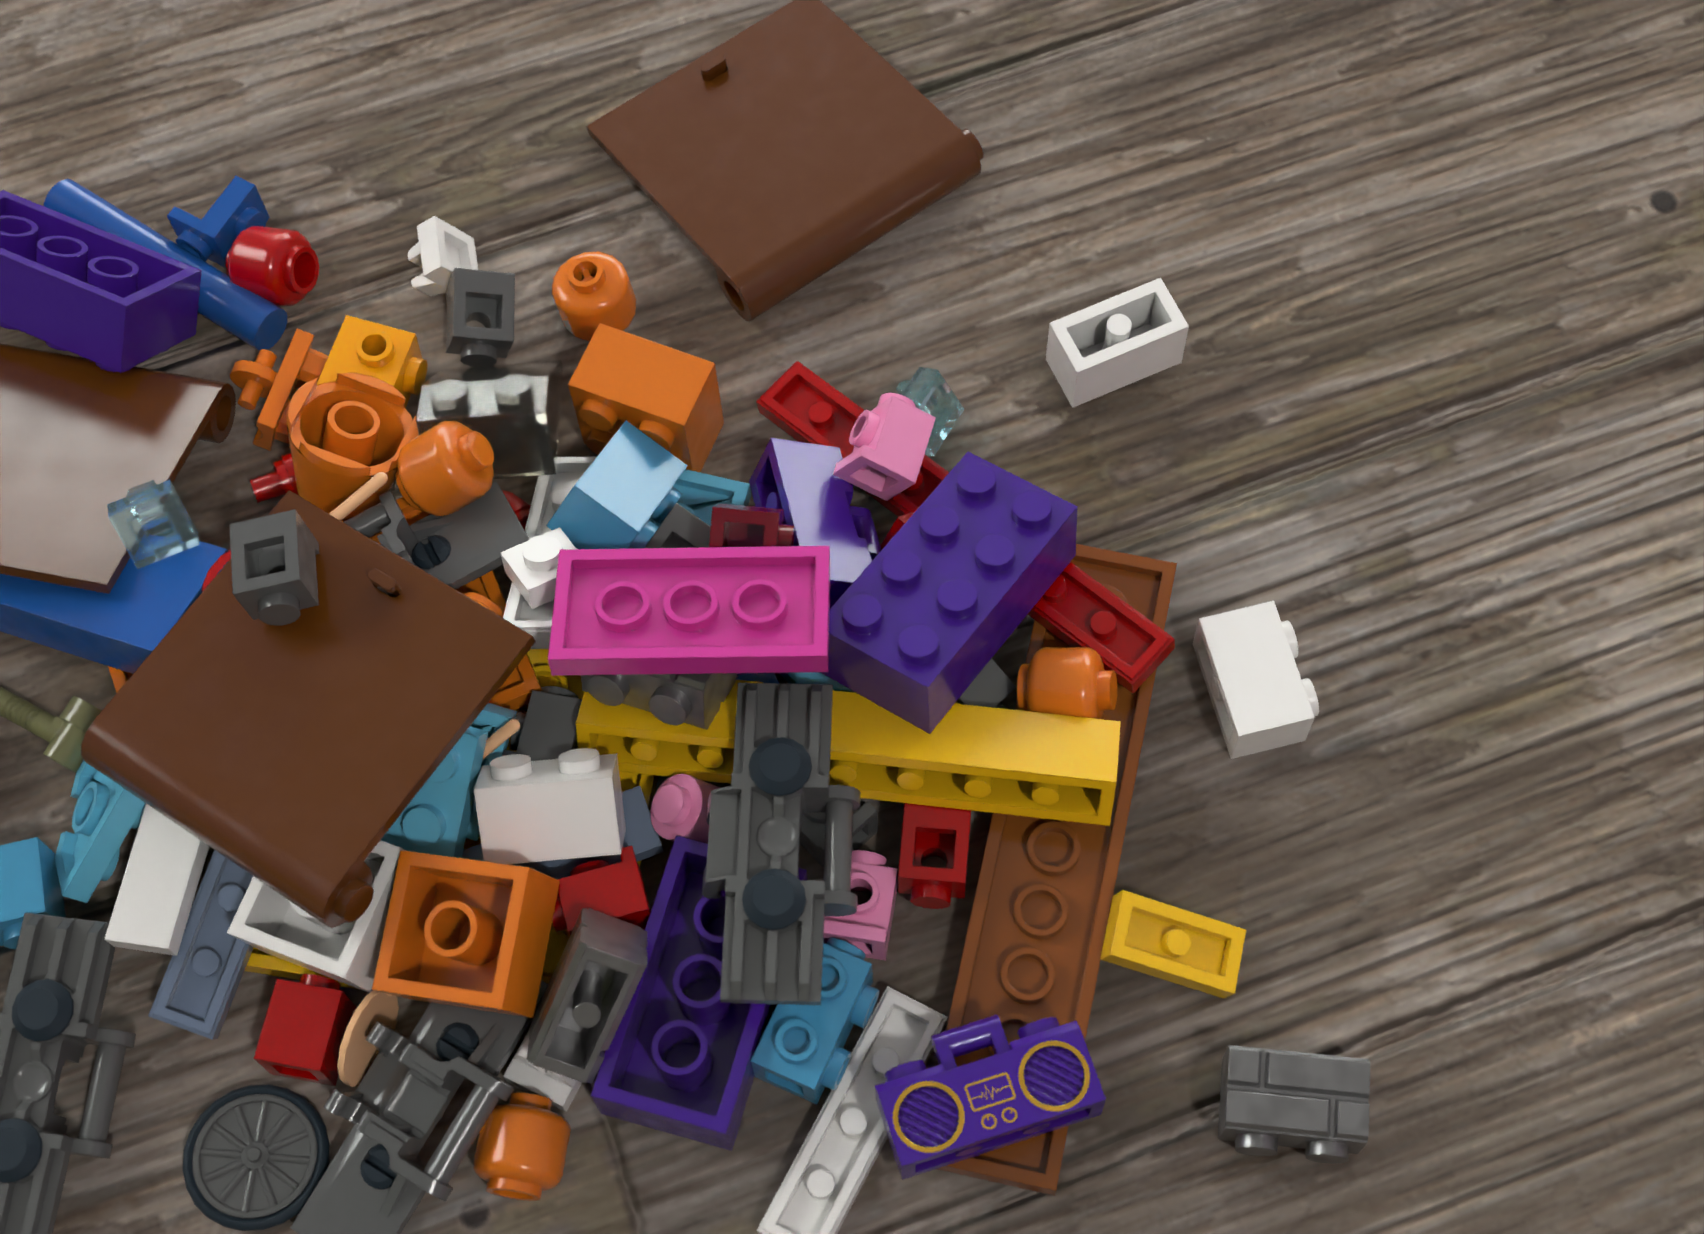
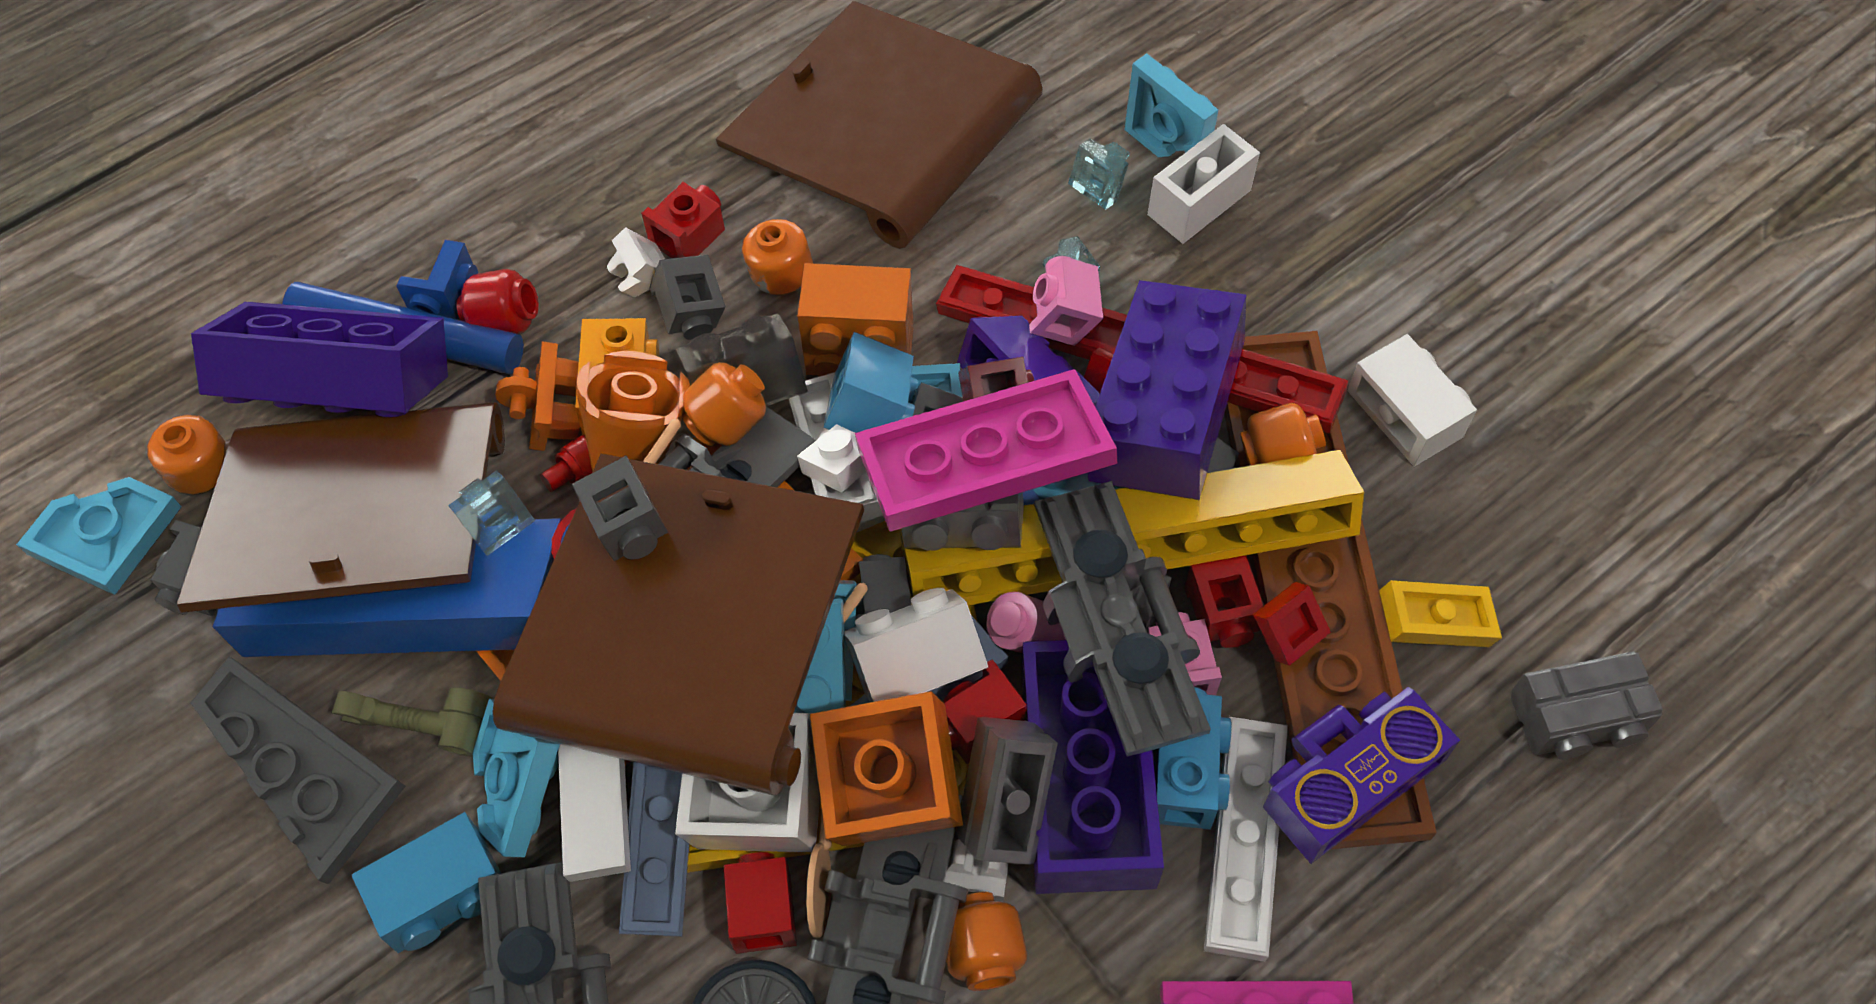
camera: 20 degrees left, 5 degrees down
none -> red brick [641,182,725,259]
none -> clear light blue tile [1068,138,1130,209]
none -> medium azure plate [1125,53,1218,157]
none -> red plate [1253,582,1331,666]

